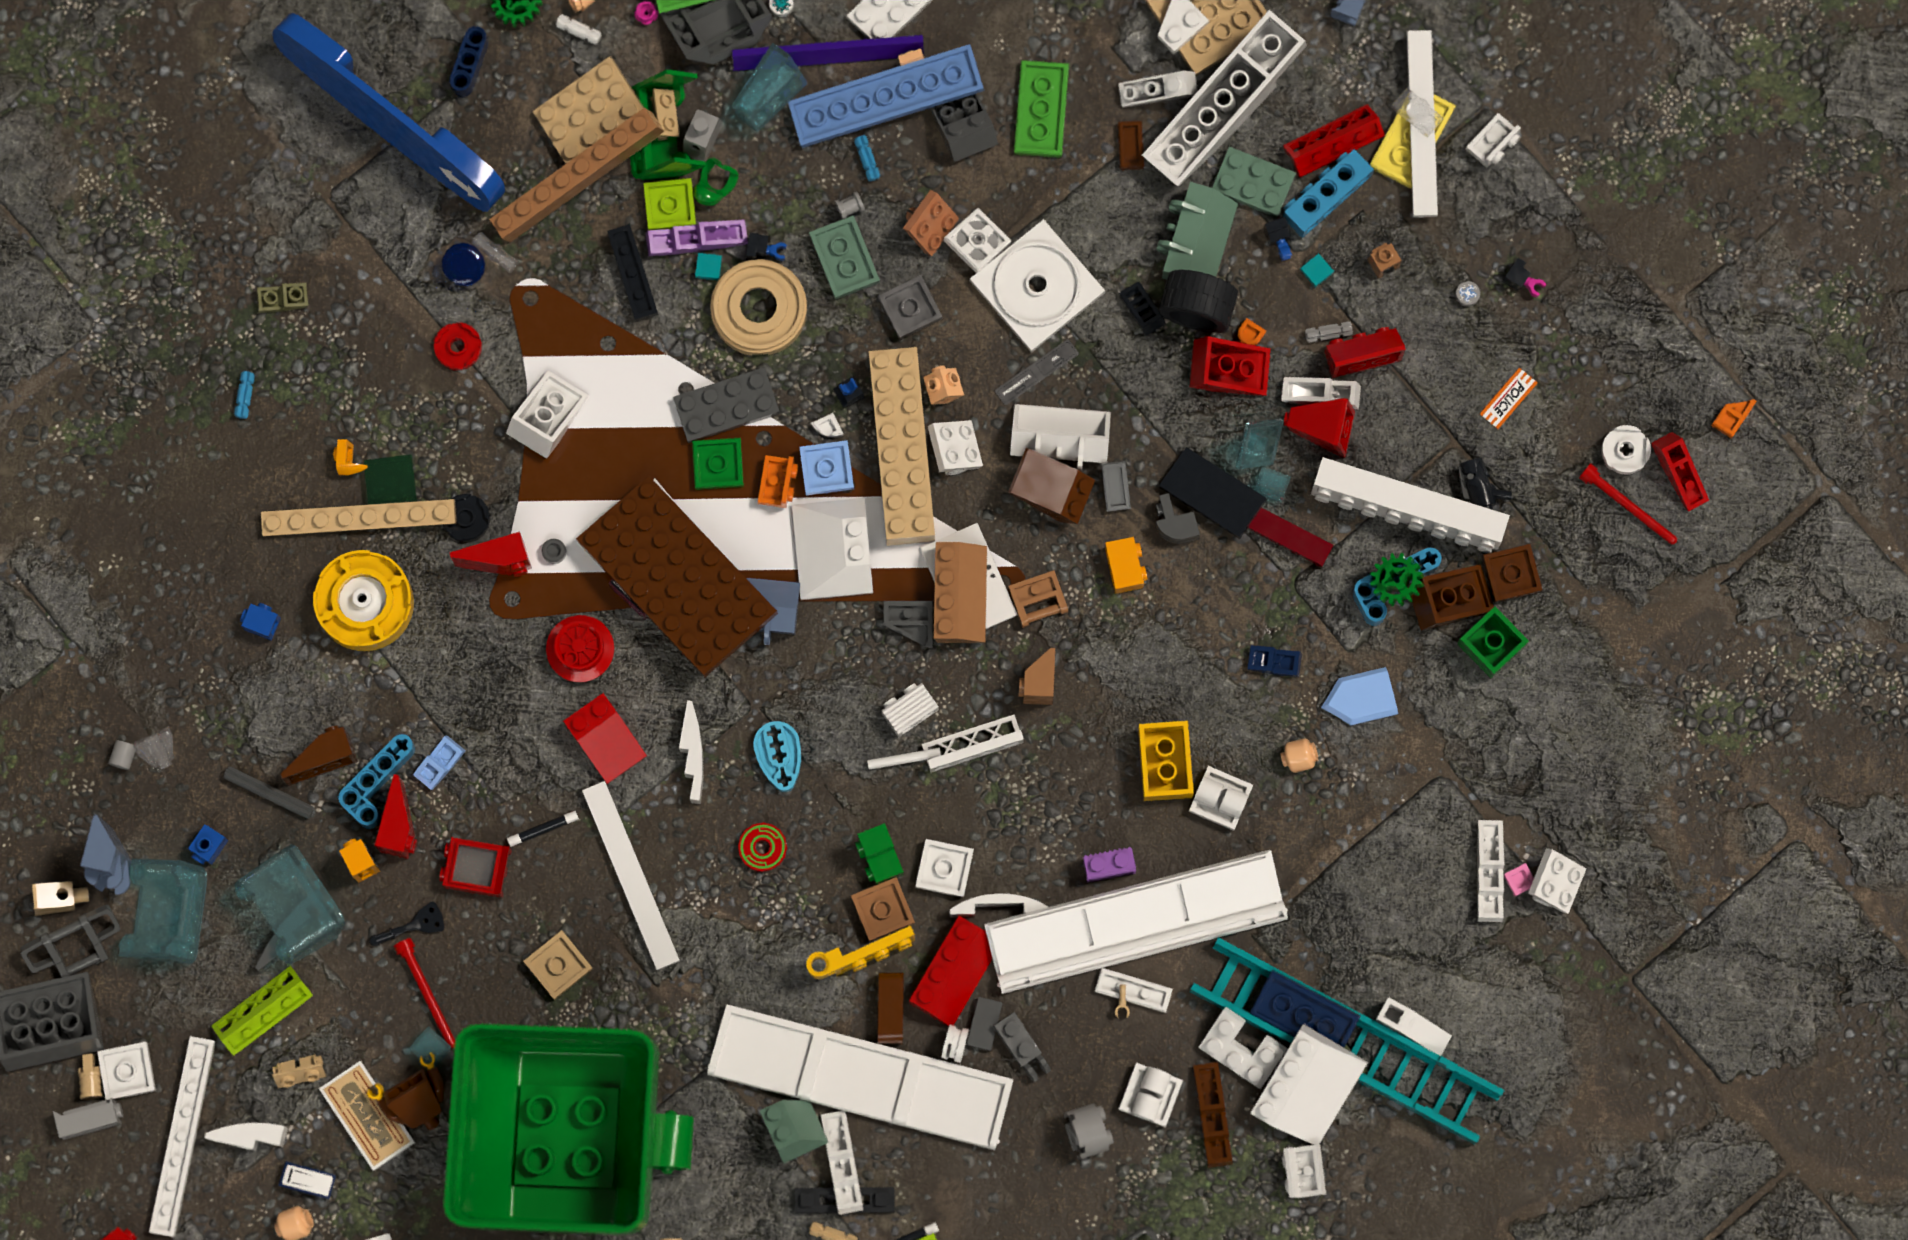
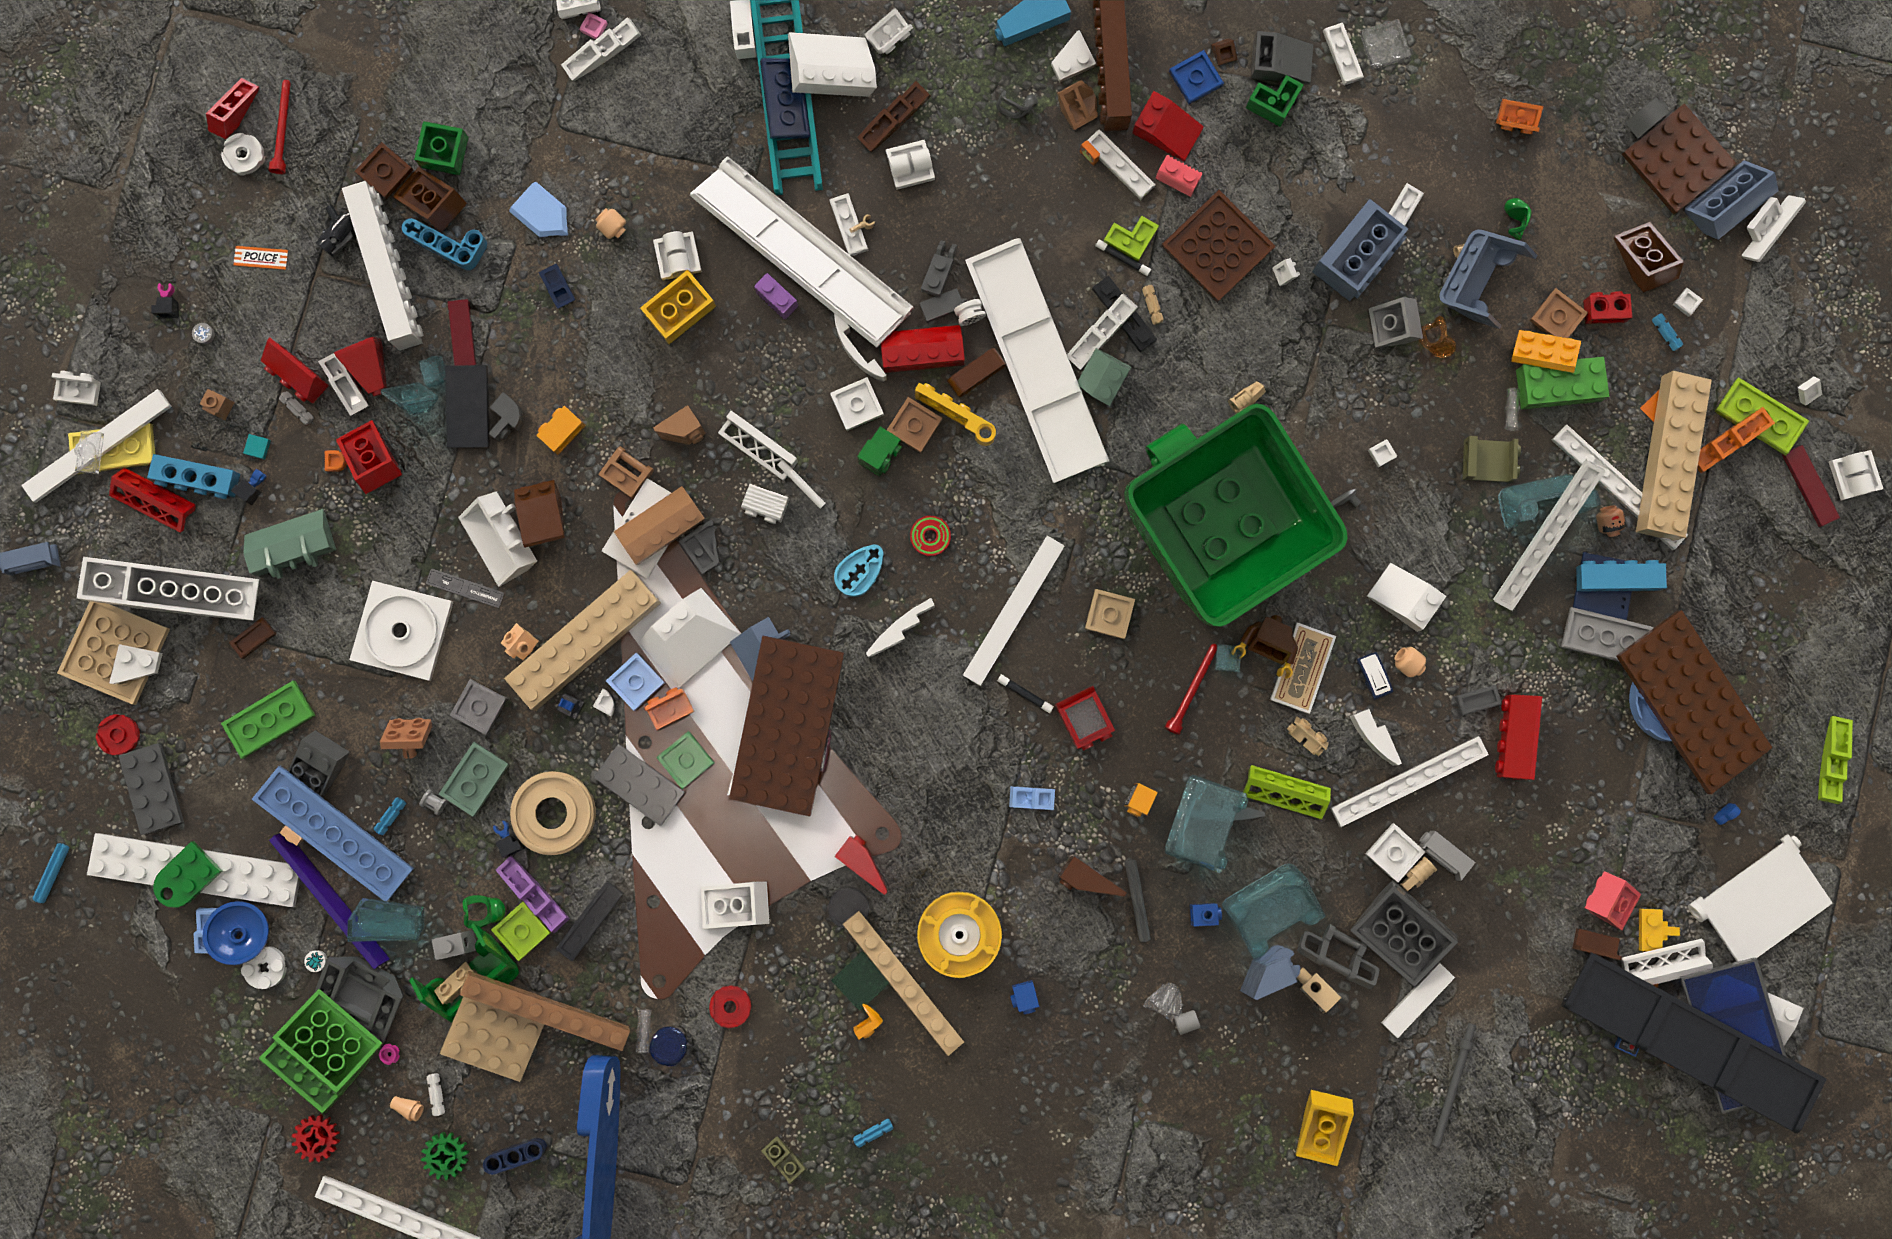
camera: 130 degrees left, 5 degrees up
dark azure beam [338,734,415,829] -> none
black piece [369,902,445,946] -> none
red slope [375,774,417,859] -> none
dark grey tile [542,539,566,564] -> none
red wheel [546,615,614,683] -> none
red slope [563,693,647,784] -> none
teal tile [695,253,722,281] -> none
white plate [928,420,983,475] -> none
white piece [943,208,1011,273] -> none
light grey brick [1064,1103,1113,1160] -> none
dark grey tile [1101,460,1131,512] -> none
black slope [1118,281,1165,336] -> none
white slope [1119,71,1198,107] -> none
black tyre [1159,269,1239,333] -> none
white plate [1199,1007,1288,1089] -> none
sand green plate [1212,147,1296,218] -> none
green gear [1370,553,1424,607] -> none
orange tile [1711,399,1757,439] -> none

